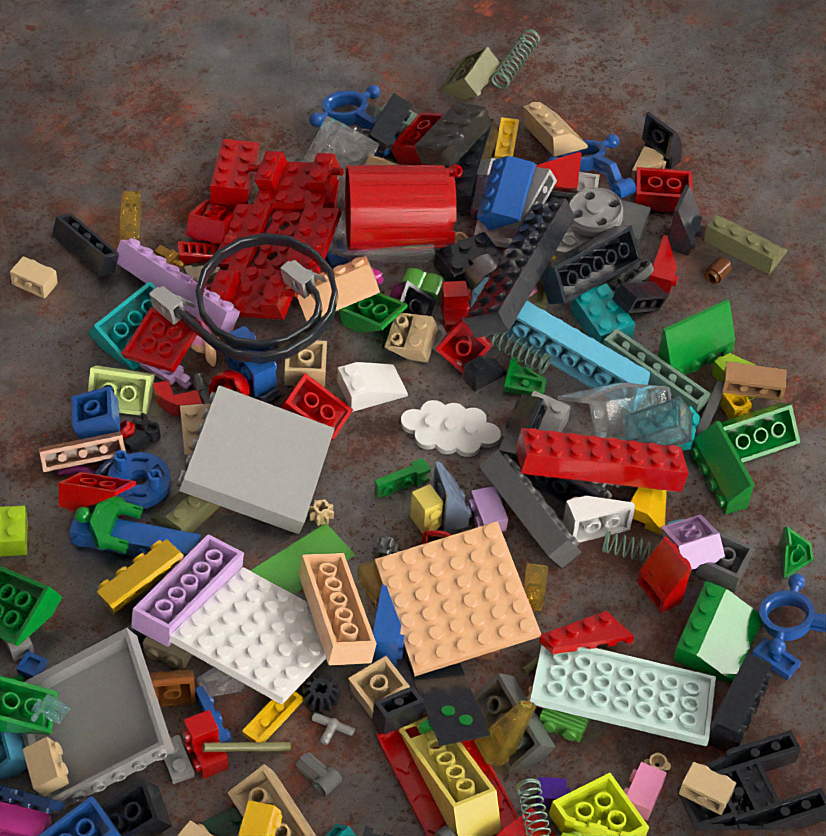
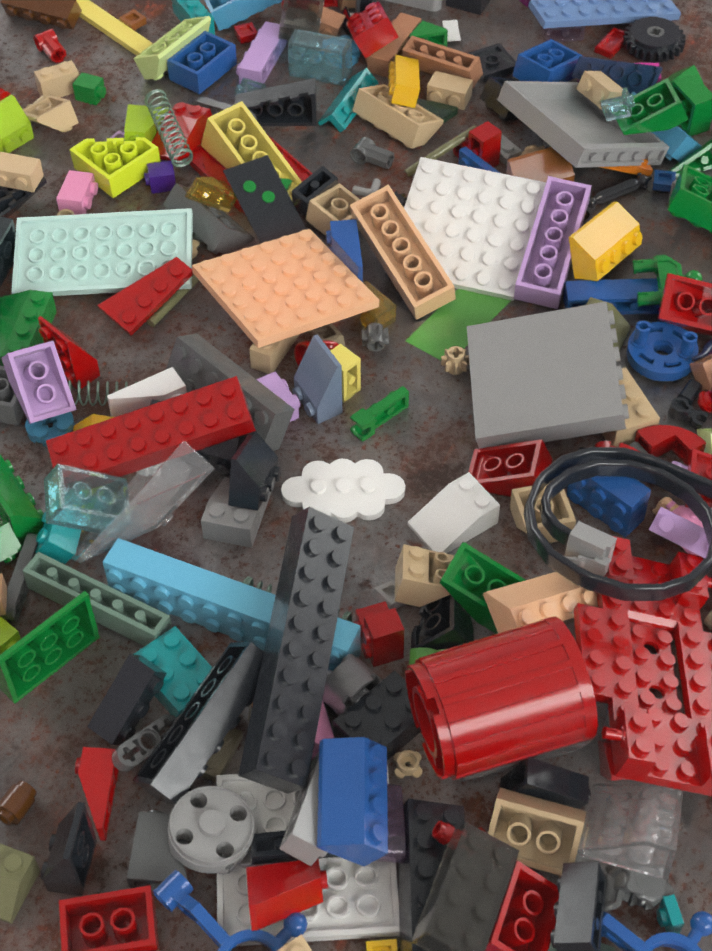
camera: 170 degrees right, 0 degrees up
red slope [435,316,492,375] -> none
green wing [504,357,547,396] -> none
clear yellow brick [523,563,548,611] -> none

